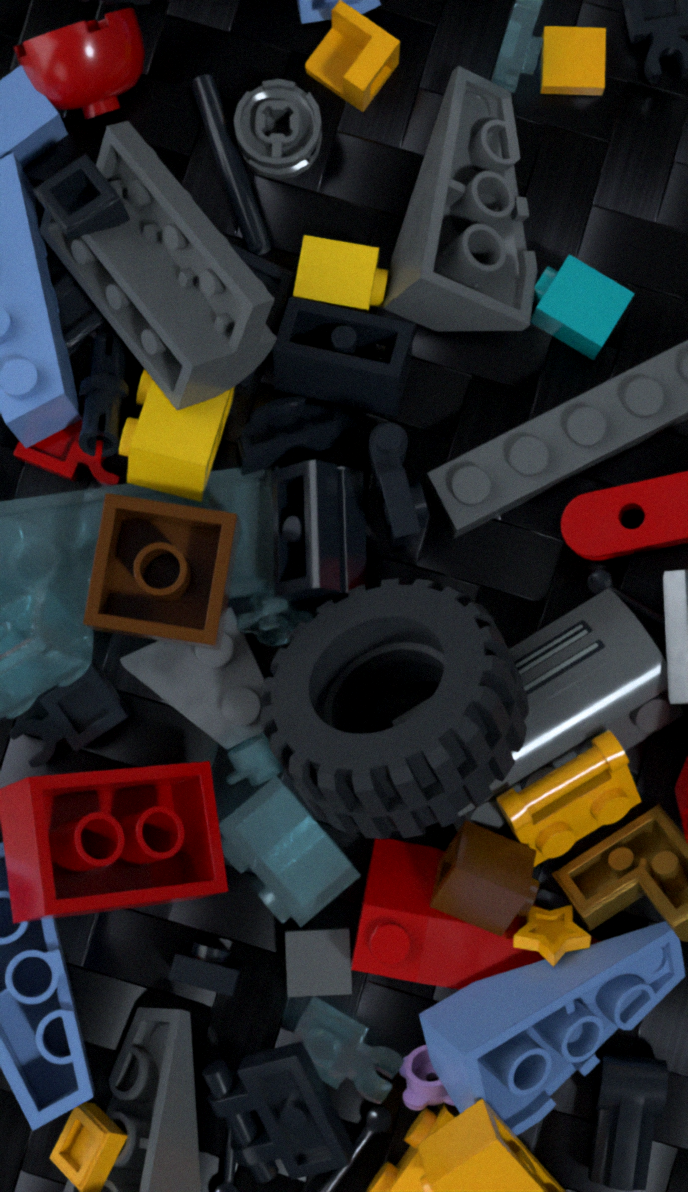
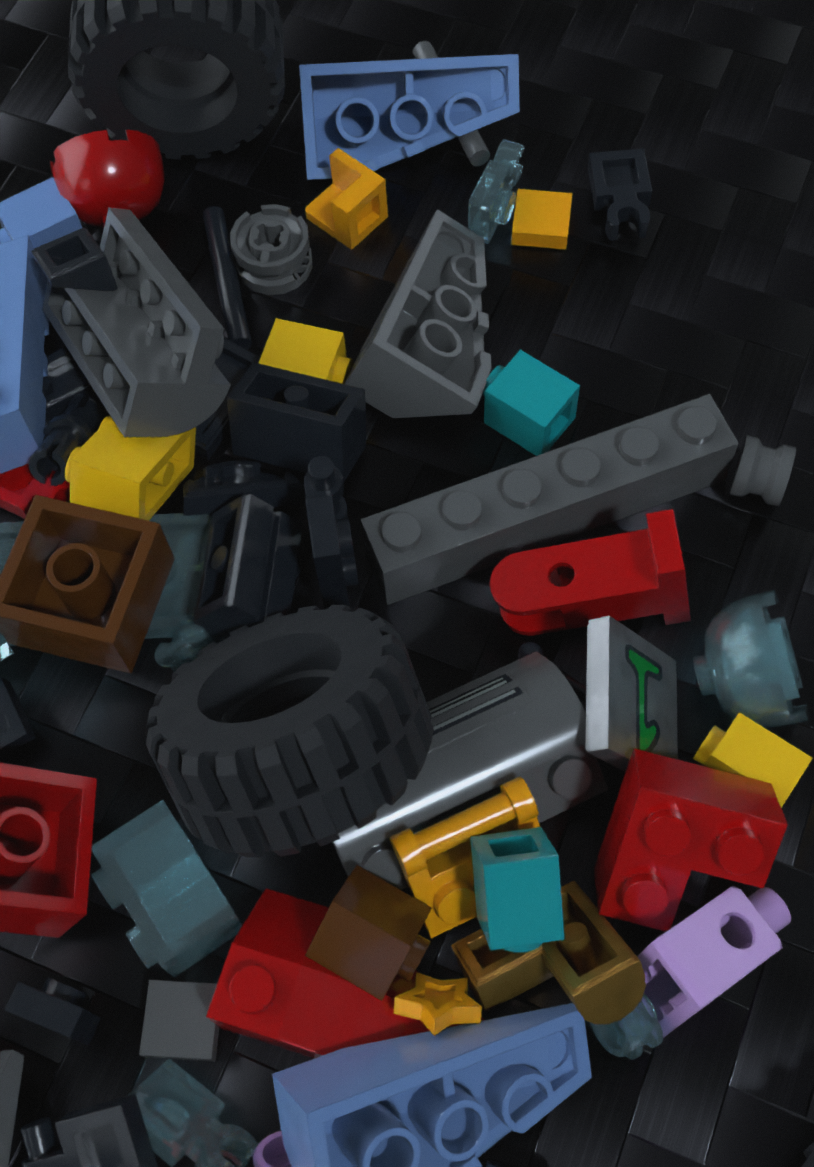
camera: 10 degrees right, 20 degrees down
flat silver wing [120,607,265,750] -> none
clear light blue plate [226,733,284,786] -> none
none -> teal brick [470,827,565,952]

